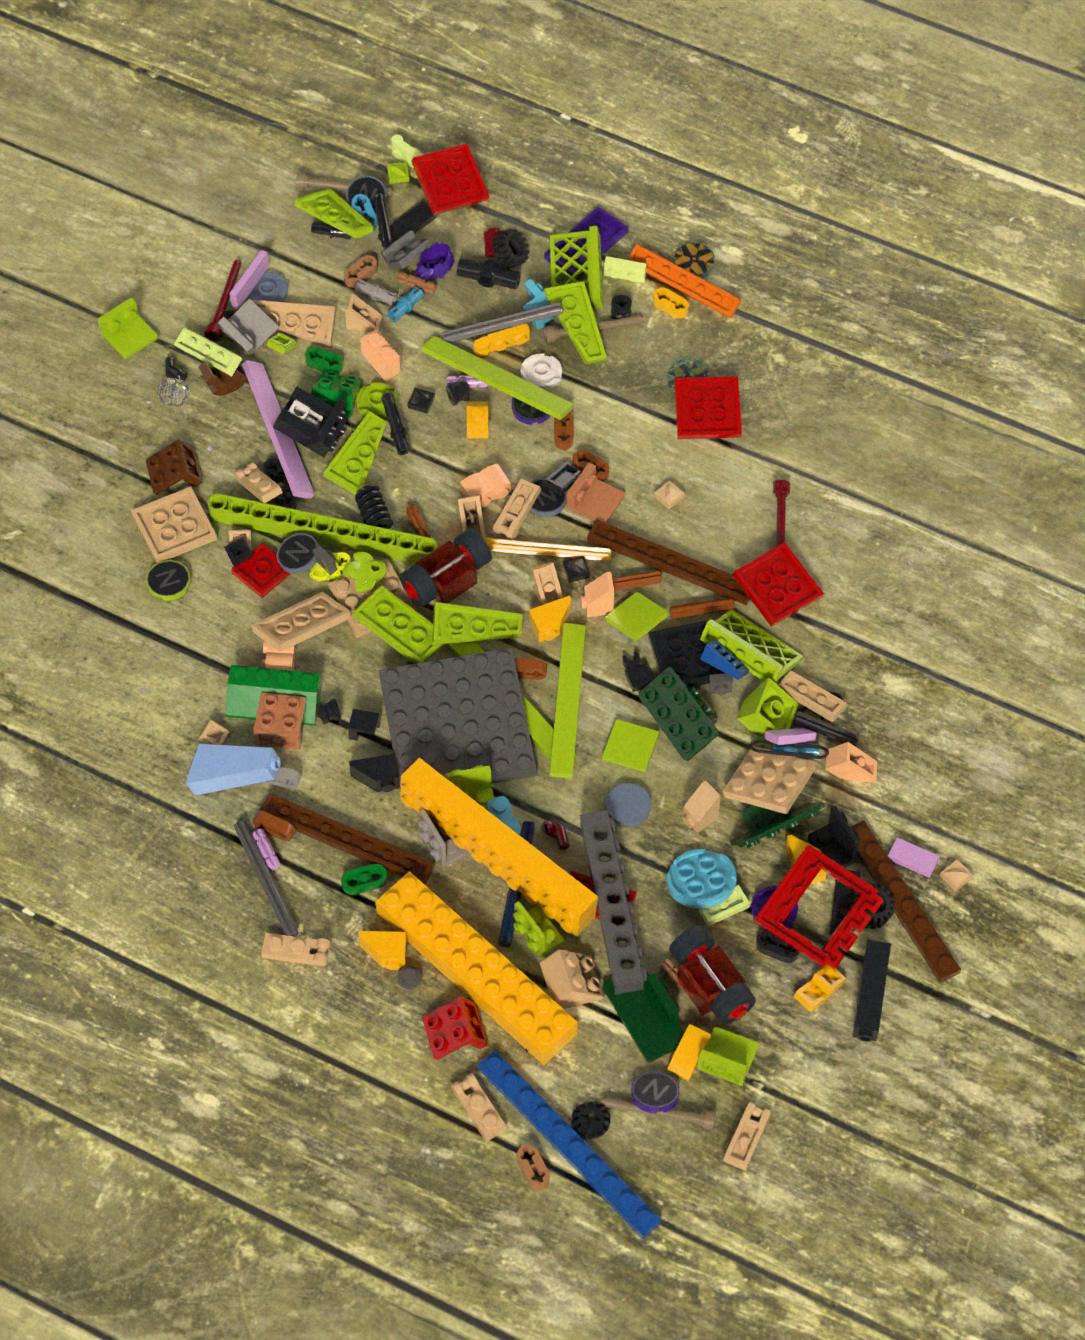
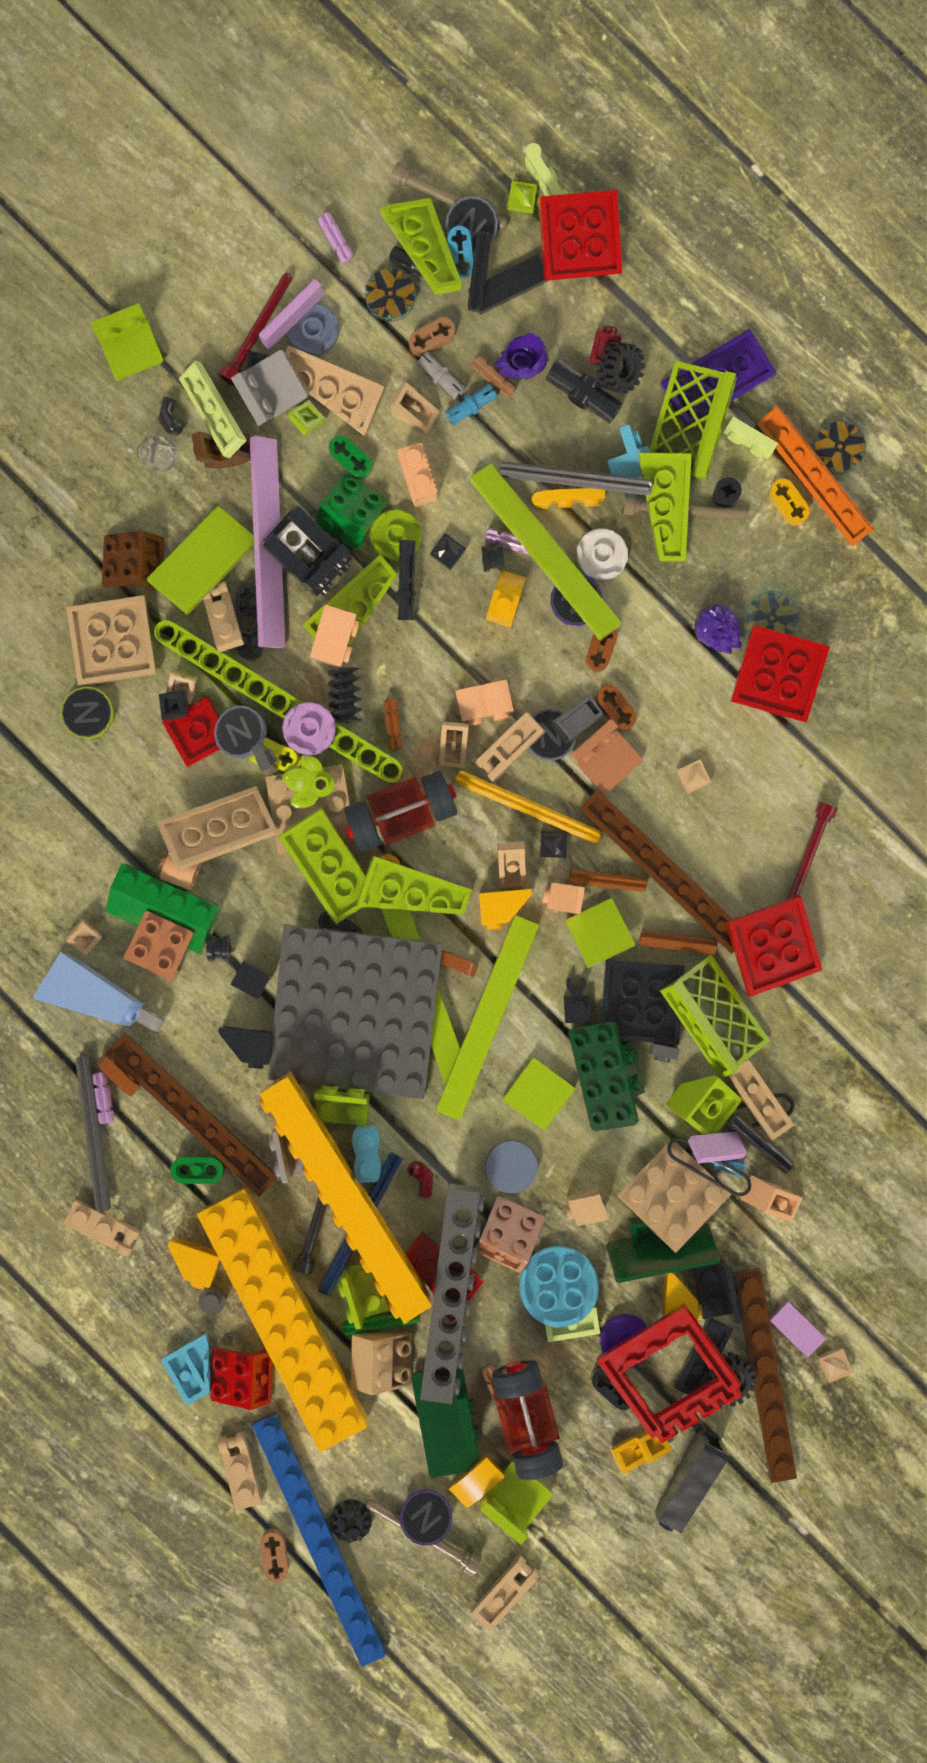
camera: 15 degrees right, 30 degrees up
dark grey bracket [381,230,431,270] -> none
blue slope [701,639,749,680] -> none
none -> lime tile [147,506,254,615]
none -> medium azure wing [161,1332,211,1406]
none -> lavender tile [282,702,336,756]
none -> black piece [292,1150,341,1274]
none -> light nougat brick [309,605,359,667]
none -> lavender axle [318,212,353,263]
none -> green axle [342,1312,420,1336]
none -> tile [364,267,417,322]
none -> nougat bracket [474,1196,545,1273]
none -> dark purple hair [694,604,742,654]

